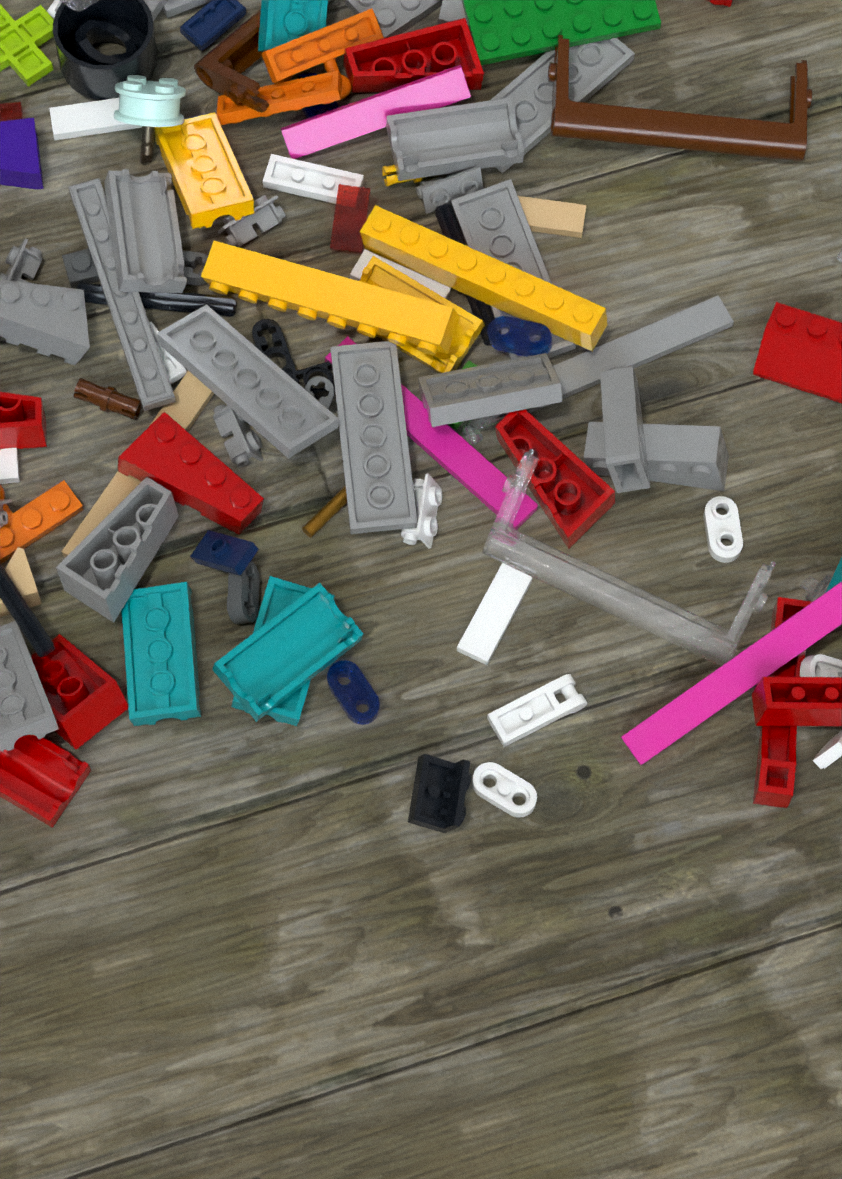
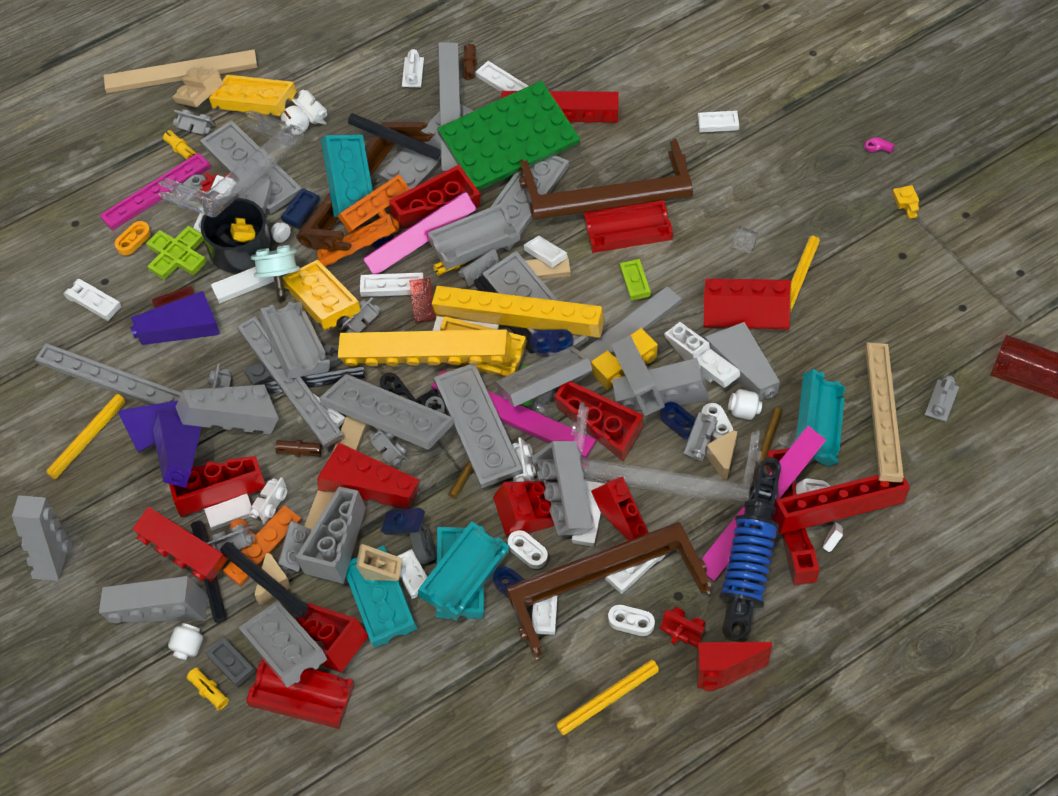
camera: 10 degrees left, 10 degrees down
black bracket [408,754,471,833] -> none
none -> yellow plate [231,218,255,242]
none -> white hinge [249,477,288,525]
none -> white plate [271,223,291,243]
none -> light grey hinge [278,521,311,572]
none -> tan slope [356,544,402,581]
none -> white plate [397,549,427,599]
none -> red slope [493,481,555,535]
none -> reddish brown piece [506,522,712,660]
none -> white plate [508,530,548,569]
none -> white tile [524,236,567,268]
none -> light grey wedge [531,441,593,536]
none -> white plate [532,595,558,635]
none -> yellow axle [556,660,659,735]
none -> red gear [584,200,673,253]
none -> yellow arch [591,328,658,390]
none -> red slope [591,476,649,541]
none -> lime plate [619,259,651,301]
none -> red hips [659,607,705,648]
none -> clear blue plate [660,402,696,439]
none -> white slope [664,322,740,388]
none -> light grey hinge [683,412,718,462]
none -> red slope [696,642,772,691]
none -> light grey slope [705,322,780,400]
none -> tan slope [705,430,738,480]
none -> piece [719,457,781,640]
none -> white head [728,389,762,420]
none -> pearl gold bar [756,407,782,465]

